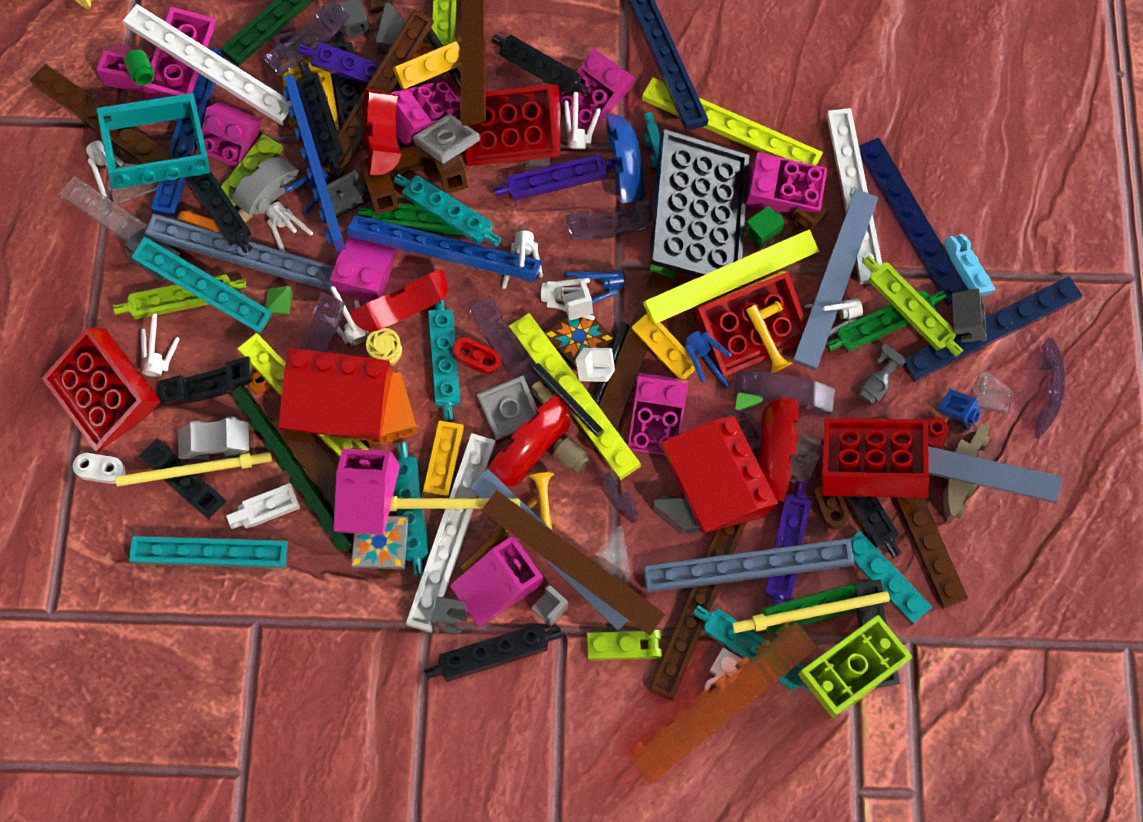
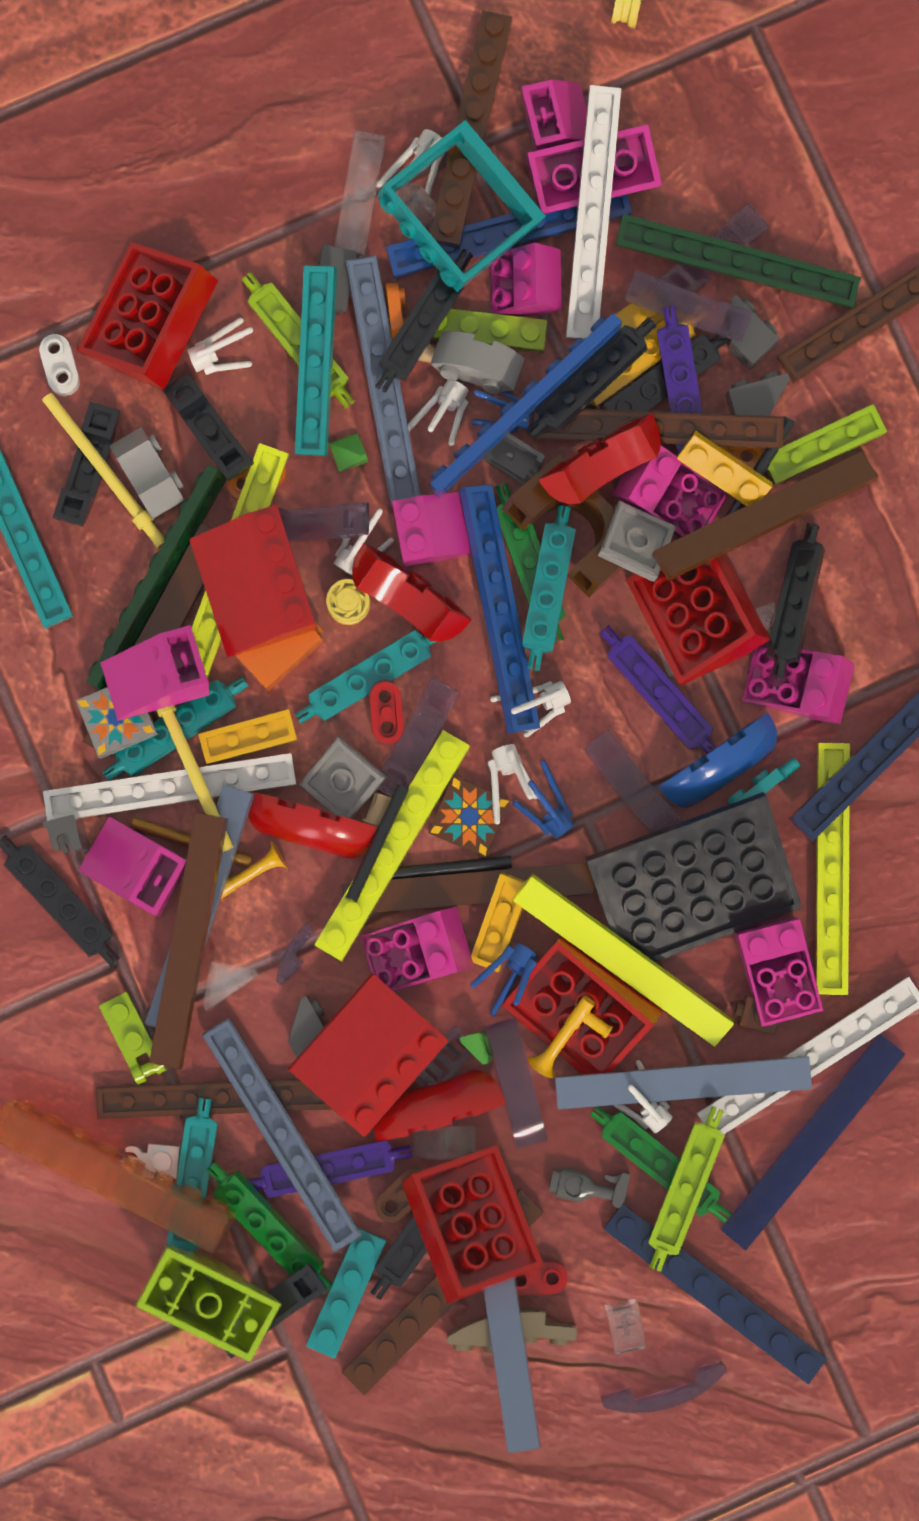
camera: 65 degrees right, 15 degrees up
green brick [123,50,154,86] -> none
white hinge [226,483,300,529] -> none
light grey panel [531,585,568,627] -> none
dark tan brick [552,437,590,474] -> none
white panel [562,280,593,320] -> none
white plant [564,92,600,149] -> none
white panel [576,348,615,382] -> none
light yellow bar [732,591,890,633] -> none
green brick [744,206,784,249] -> none
blue bracket [938,389,981,431] -> none
medium azure hinge [944,234,996,296] -> none
dark grey hinge [952,288,987,343] -> none

